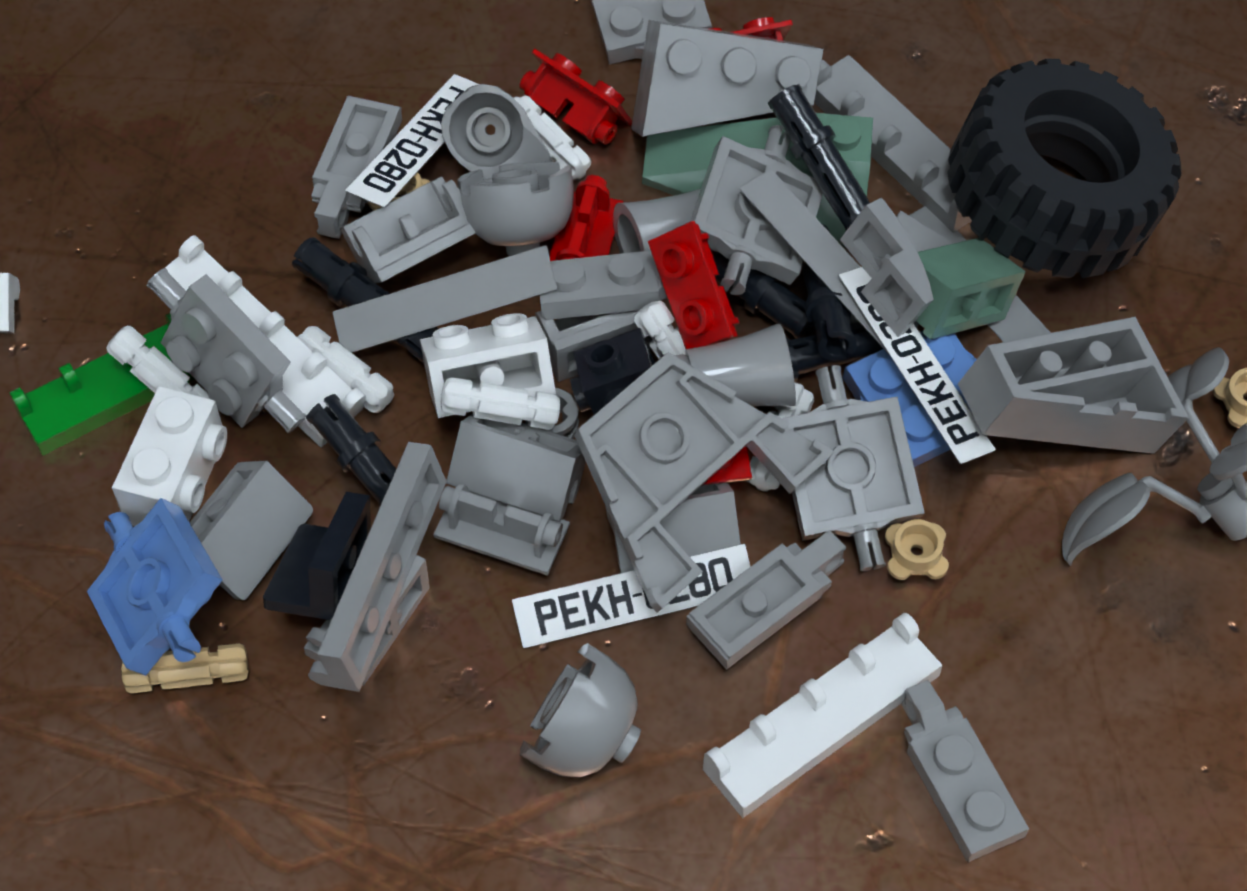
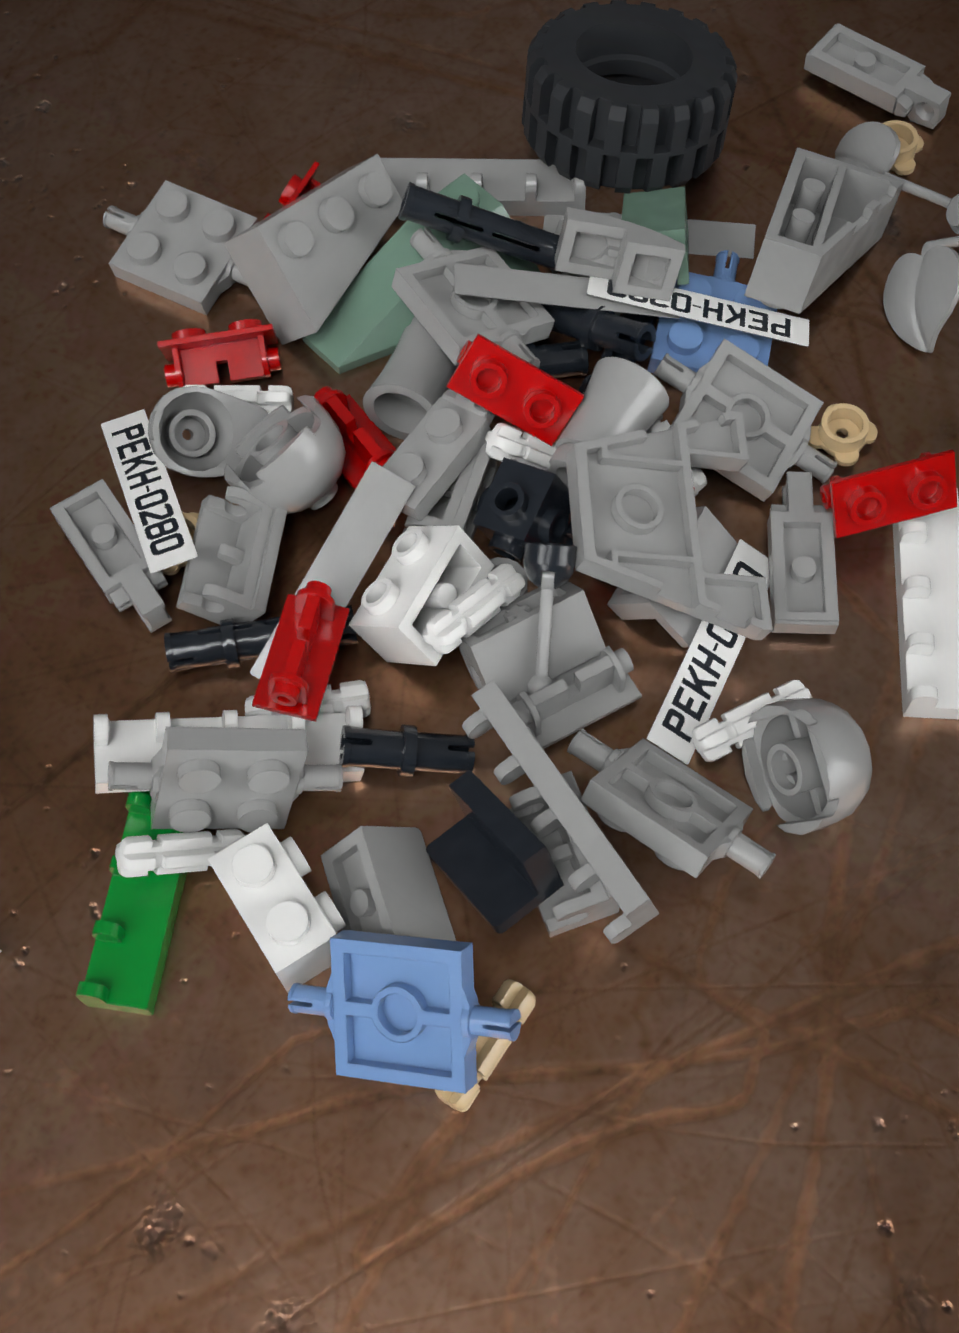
camera: 45 degrees left, 5 degrees up
none -> red hinge [252,581,350,722]
none -> hinge [523,542,577,695]
none -> light grey plate [567,729,776,879]
none -> white axle [692,680,812,762]
none -> red hinge [820,449,957,538]

